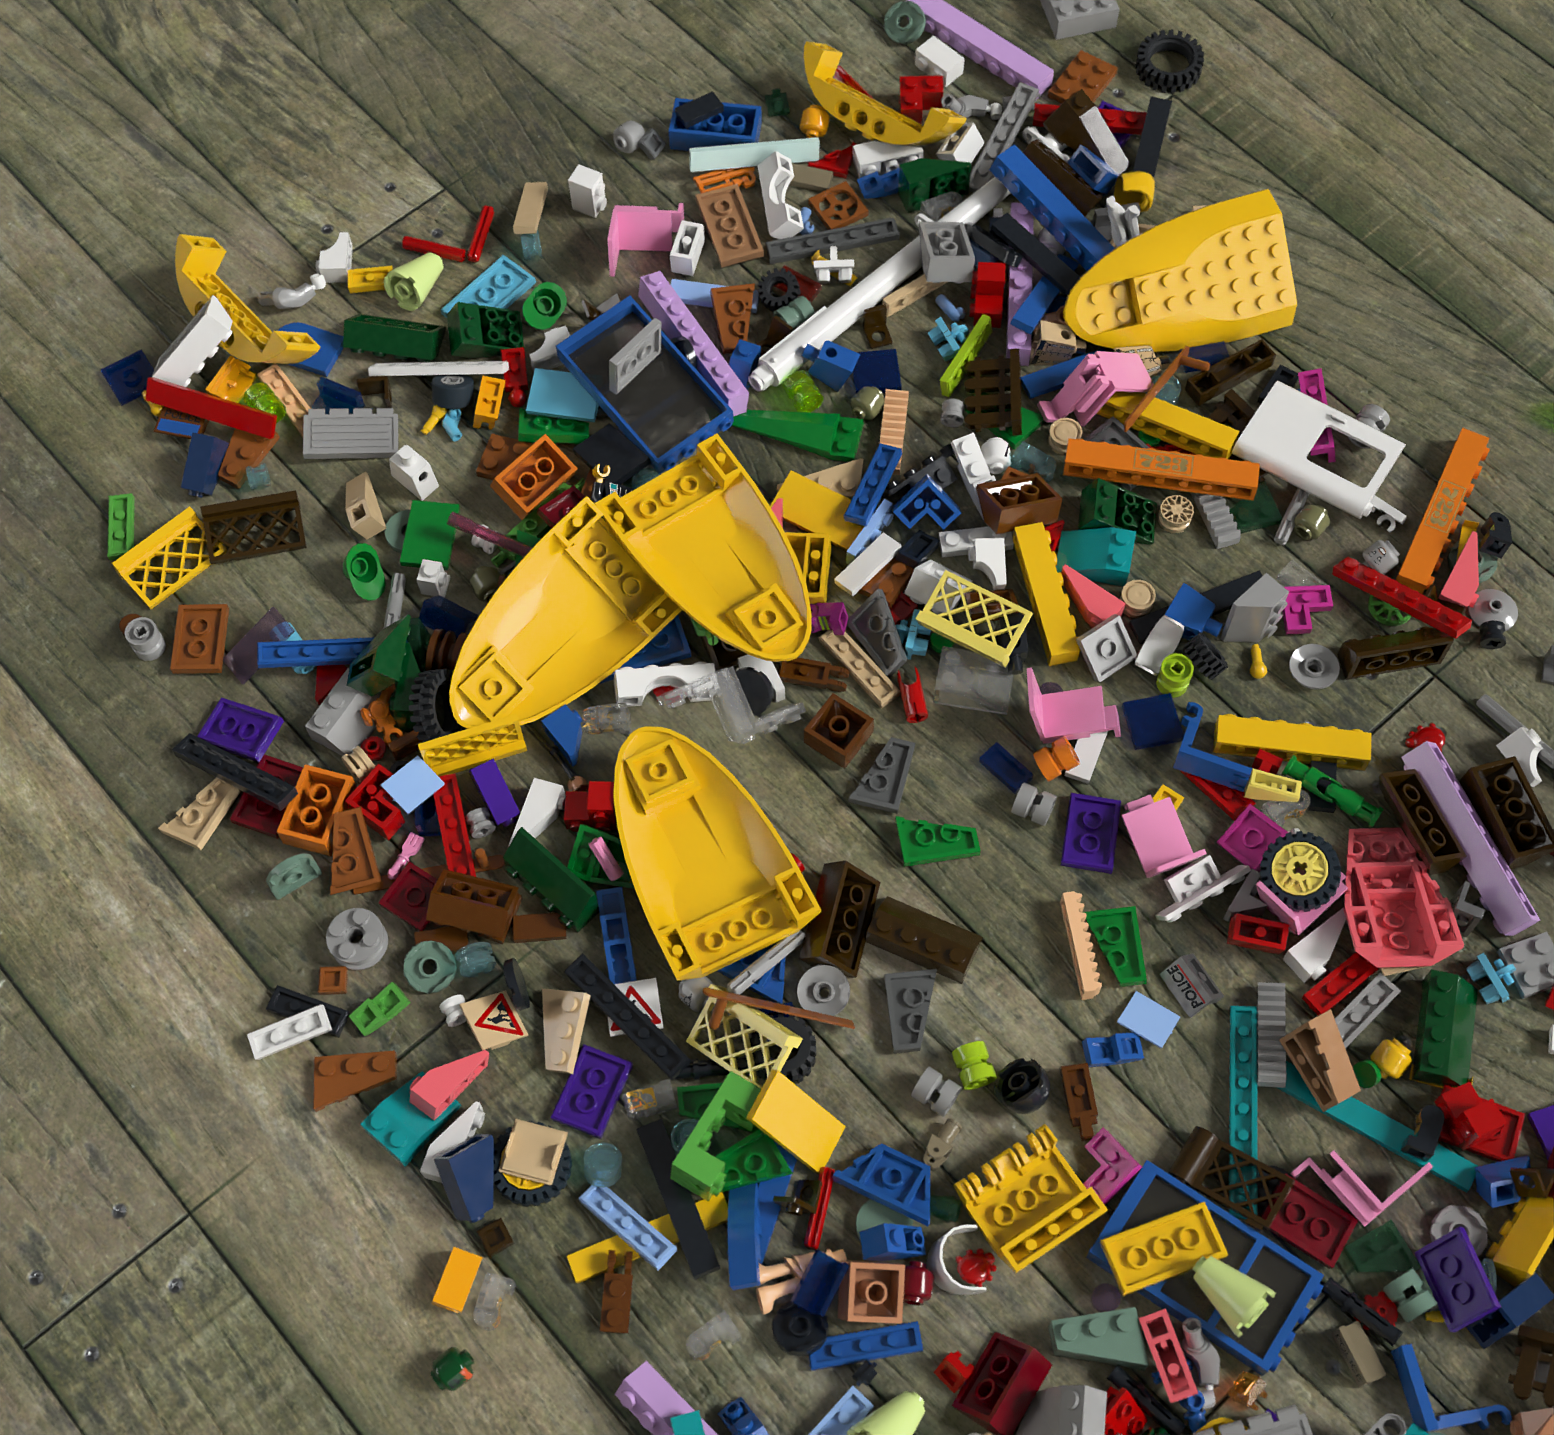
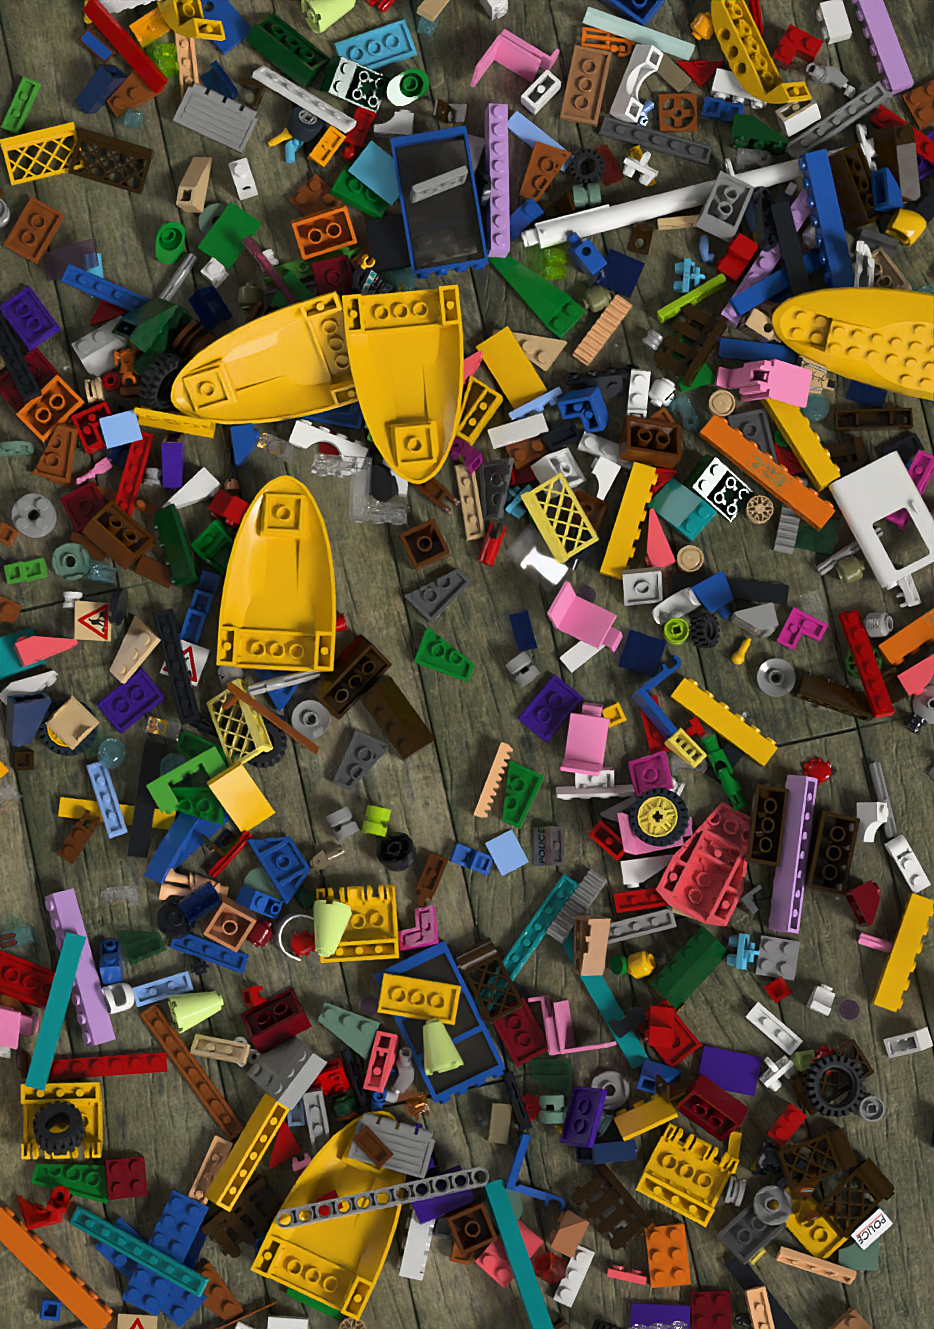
camera: 30 degrees right, 20 degrees up
bright pink piece [588,836,624,881] -> none
blue tile [844,443,902,527] -> none
orange wheel [1033,736,1080,782] -> none
dark orange piece [1124,346,1210,432] -> none
none -> clear green wing [116,930,167,966]
none -> yellowish green cone [313,900,352,957]

